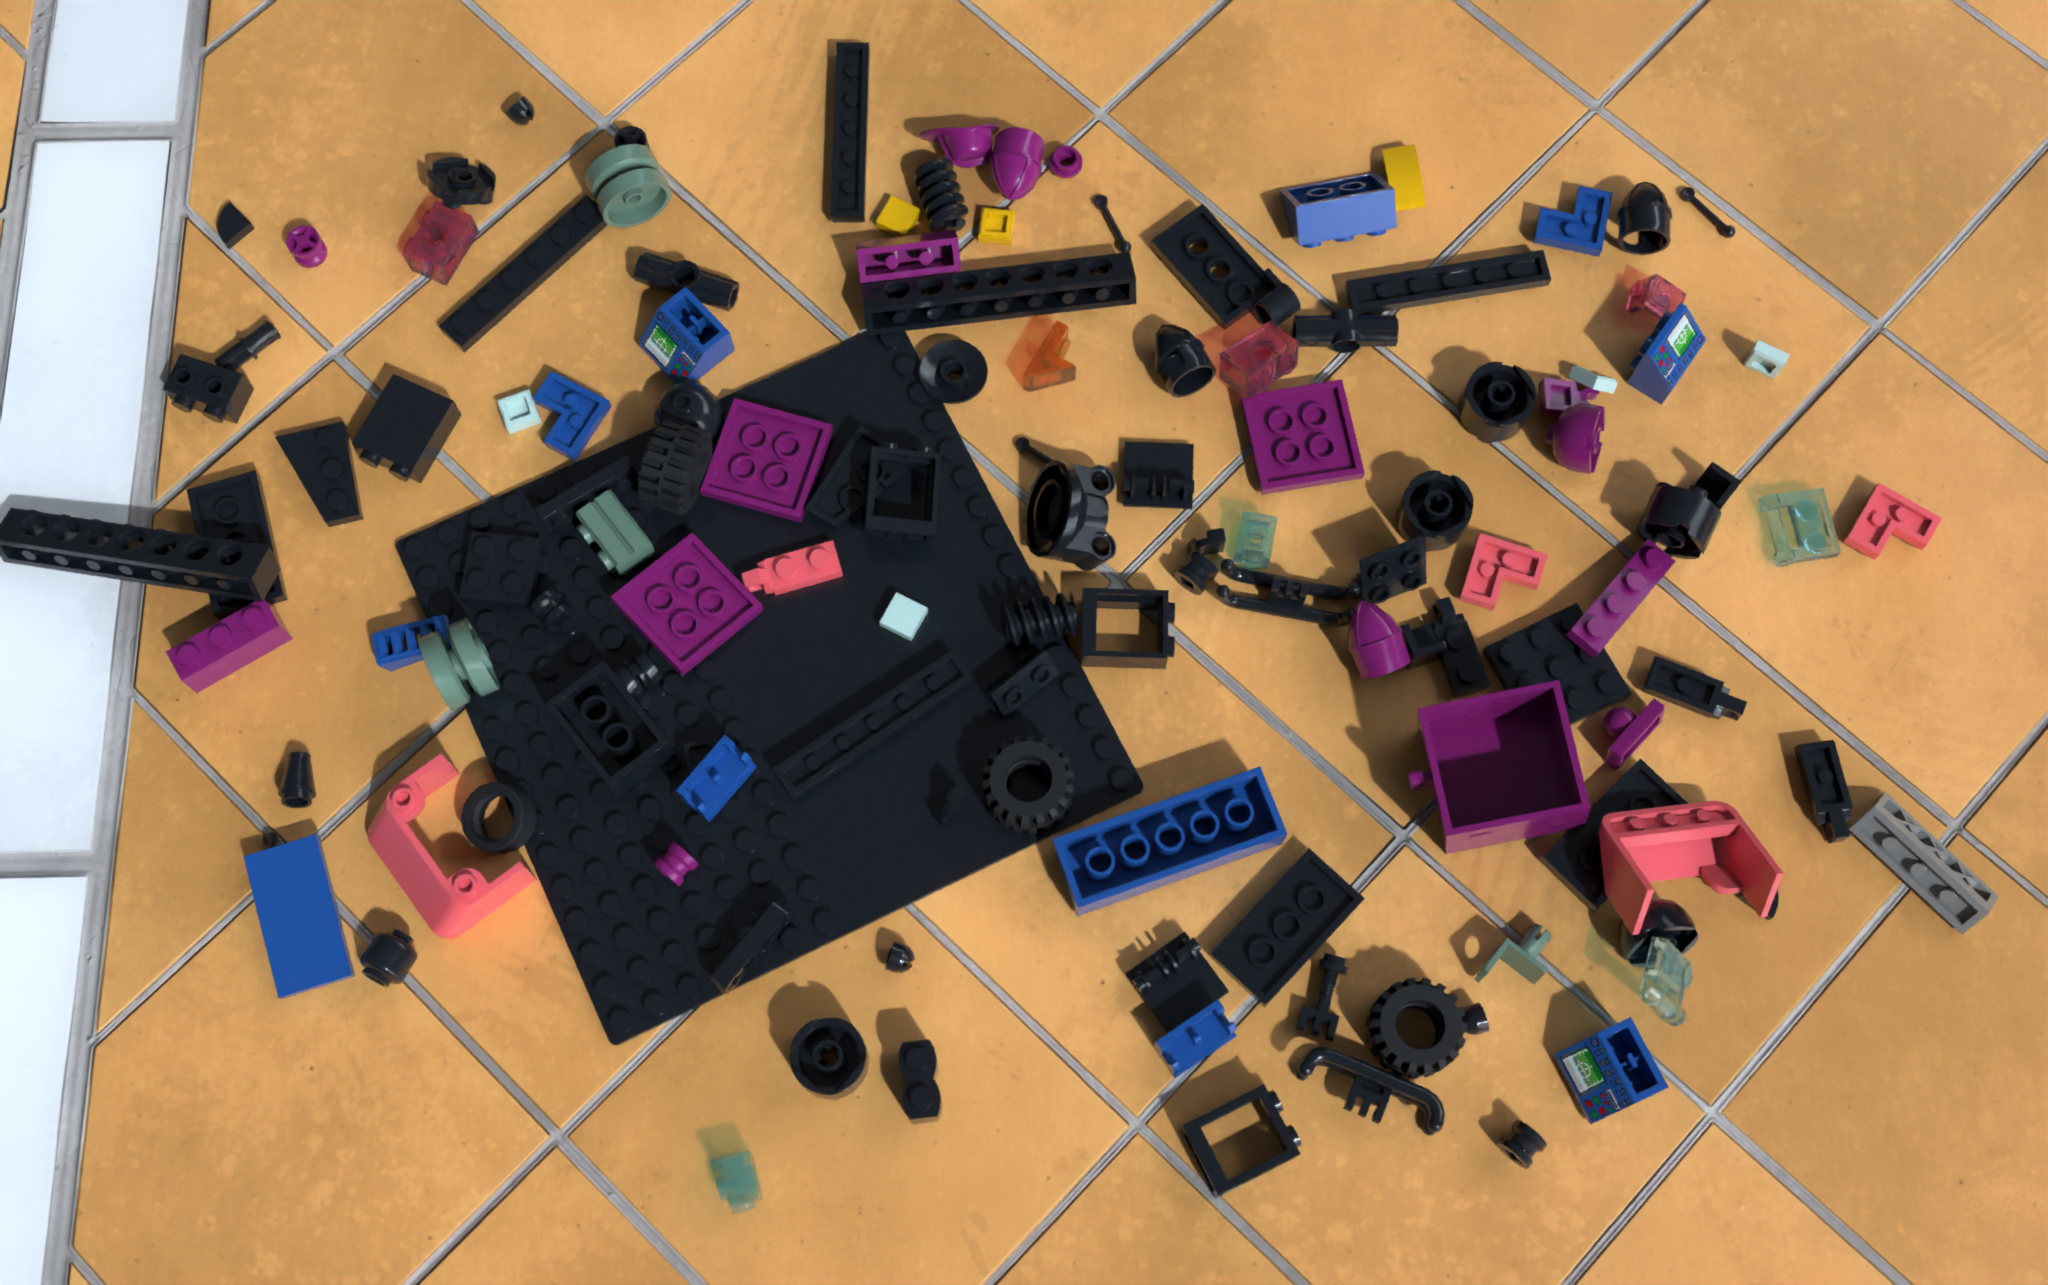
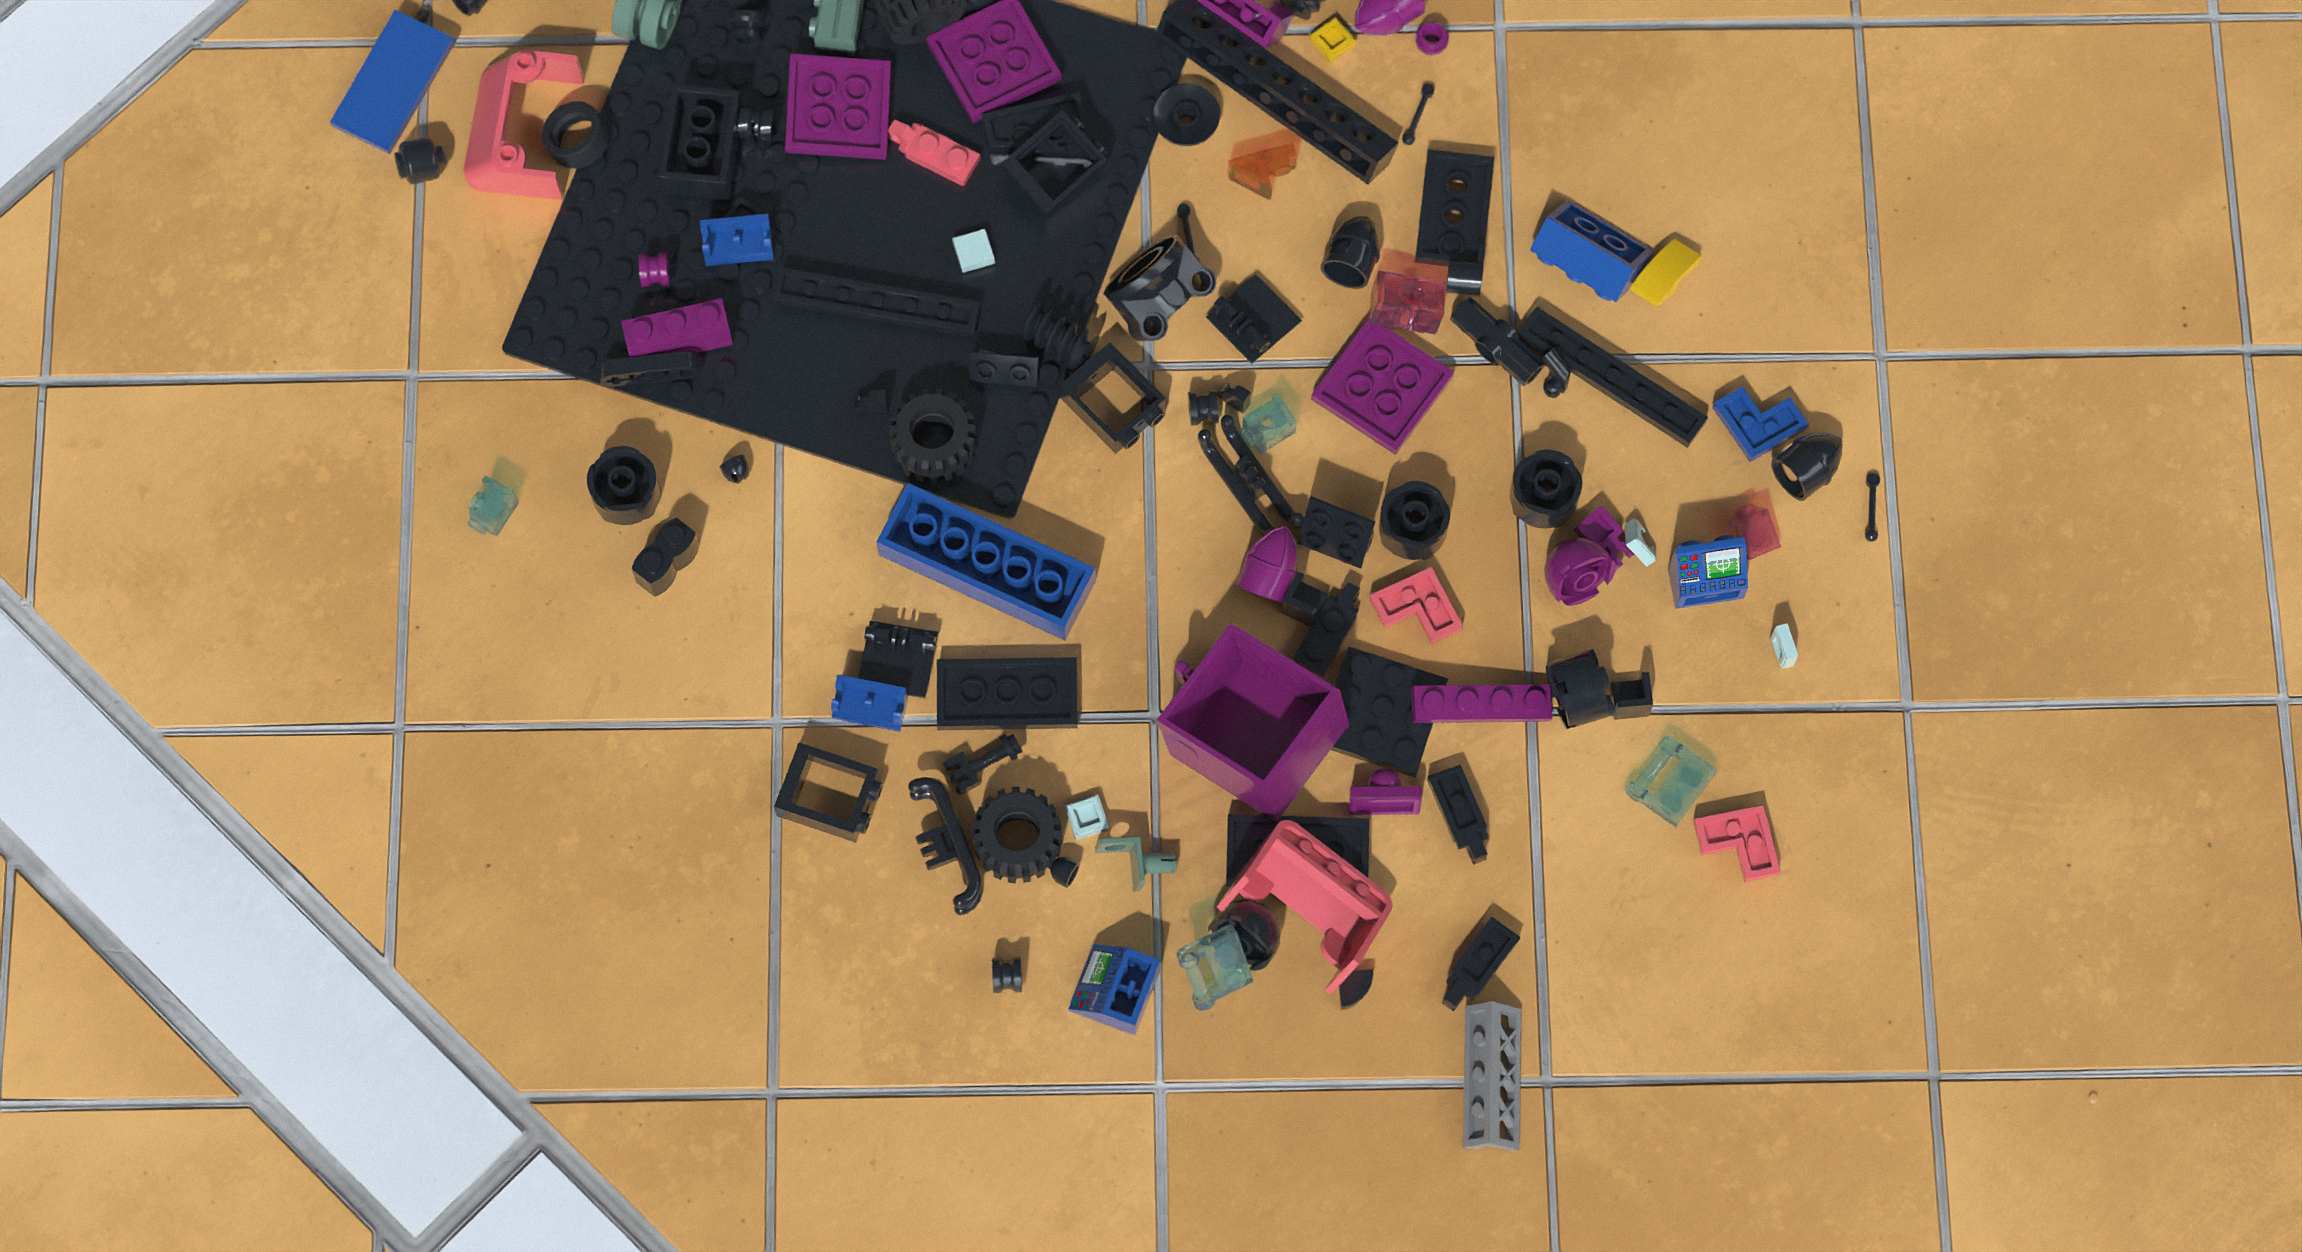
camera: 45 degrees right, 0 degrees up
none -> magenta brick [621,298,733,357]
none -> light aqua tile [1064,794,1109,841]
none -> black arm [1539,346,1571,398]

